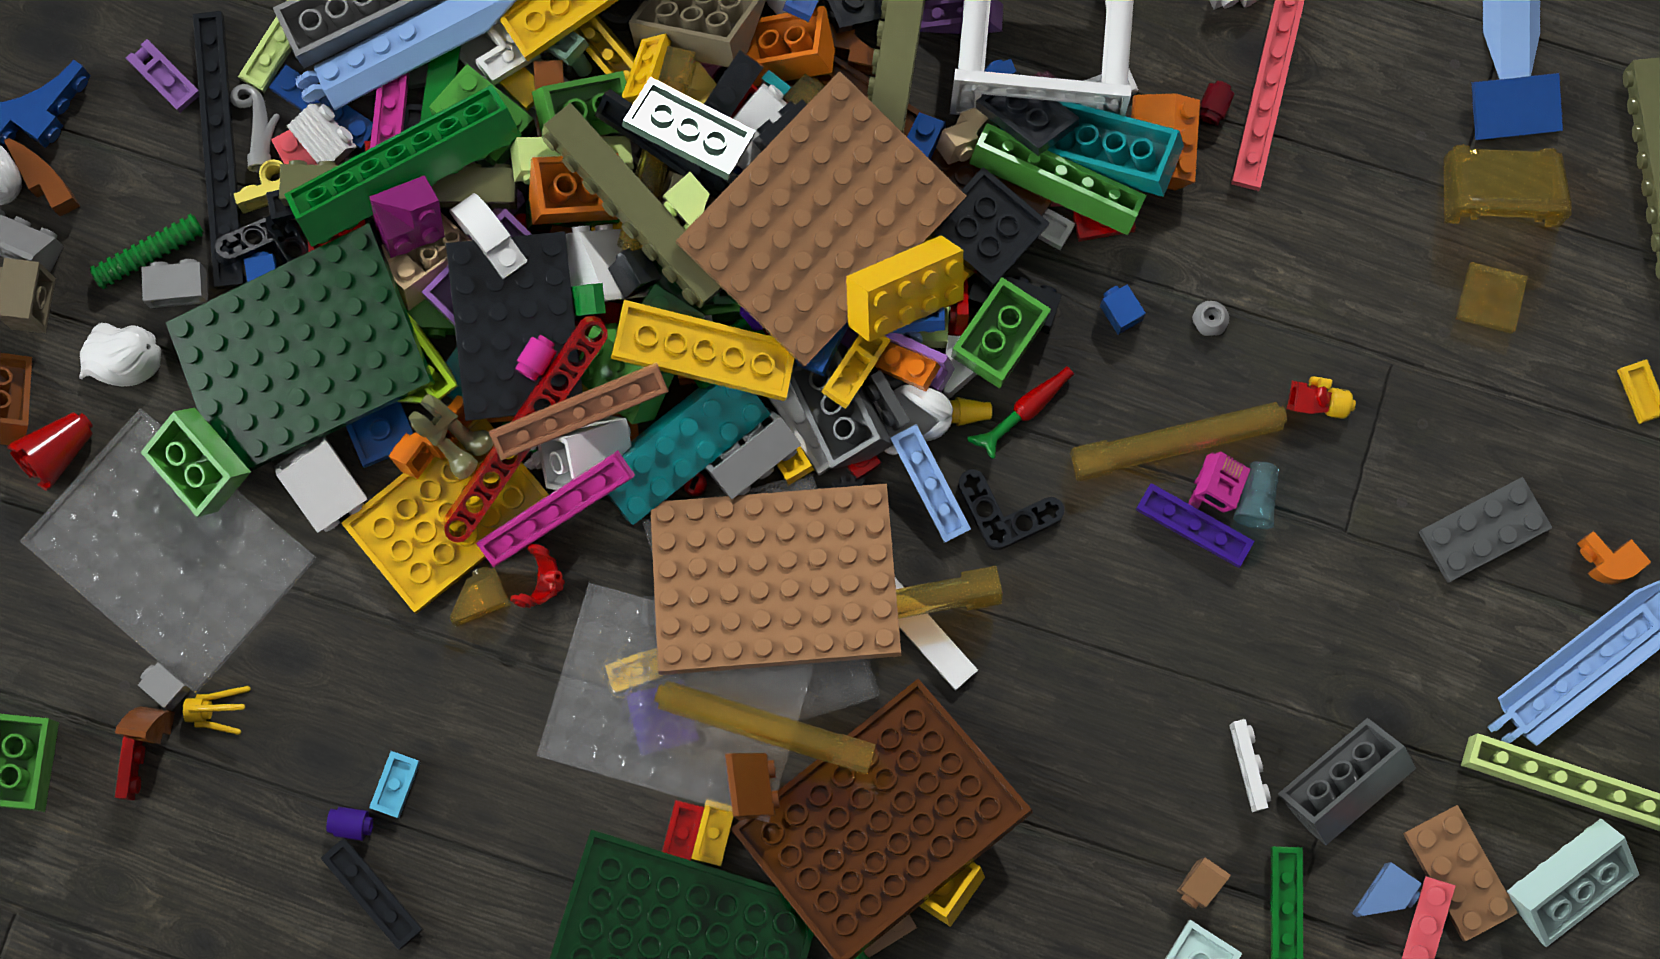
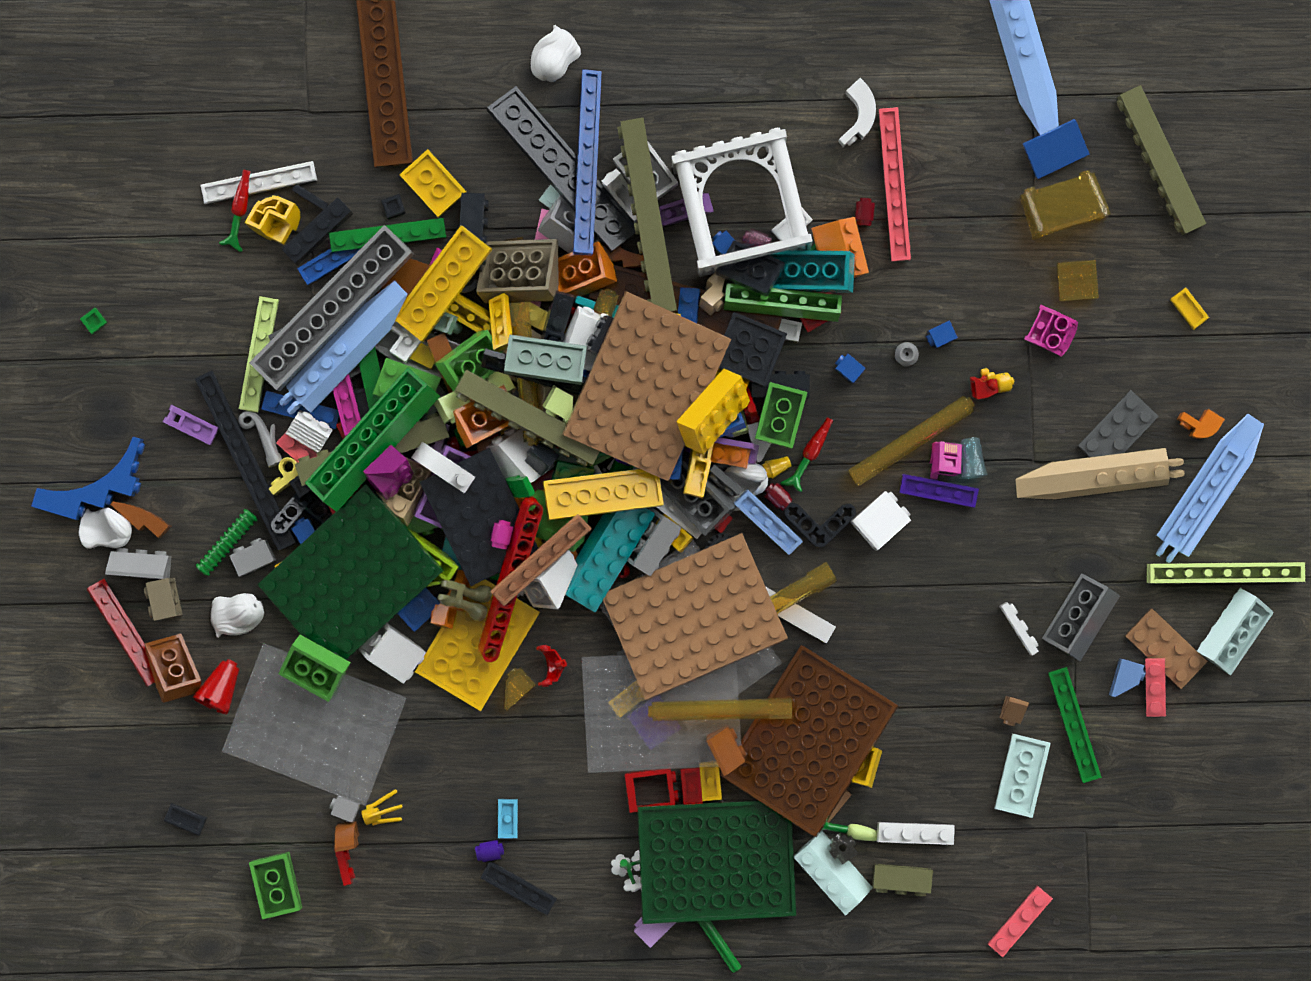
camera: 15 degrees left, 10 degrees up
dark pink tile [476,450,635,567] -> none
none -> white plant [611,850,641,892]
none -> red window [625,767,679,813]
none -> dark red brick [764,483,793,511]
none -> white slope [850,491,911,550]
none -> blue brick [926,320,958,349]
none -> tan hinge [1015,448,1184,499]
none -> dark pink slope [1024,305,1078,357]

